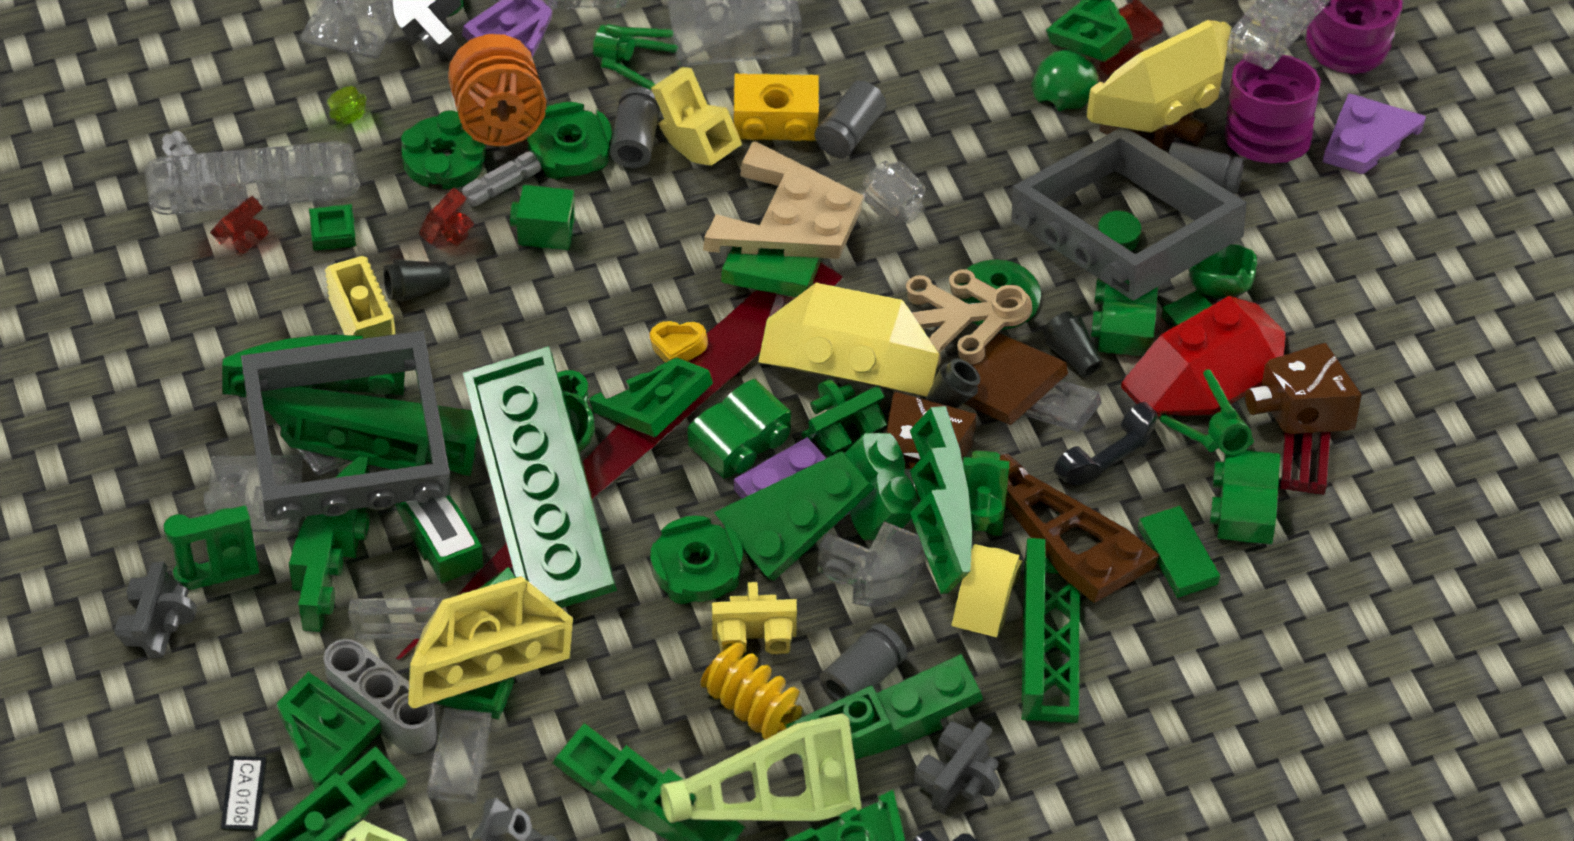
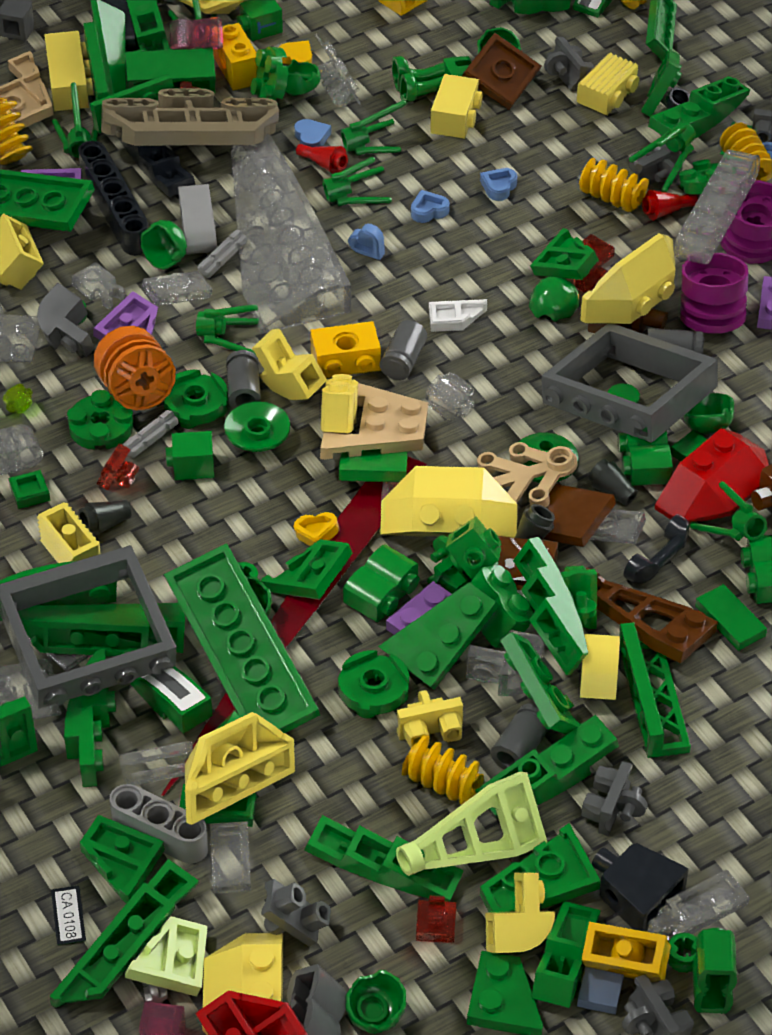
camera: 10 degrees left, 5 degrees down
none -> green dish [224,401,290,452]
none -> light yellow brick [321,374,358,433]
none -> white tile [429,299,487,332]
none -> green brick [446,516,502,579]
none -> green wing [500,632,581,735]

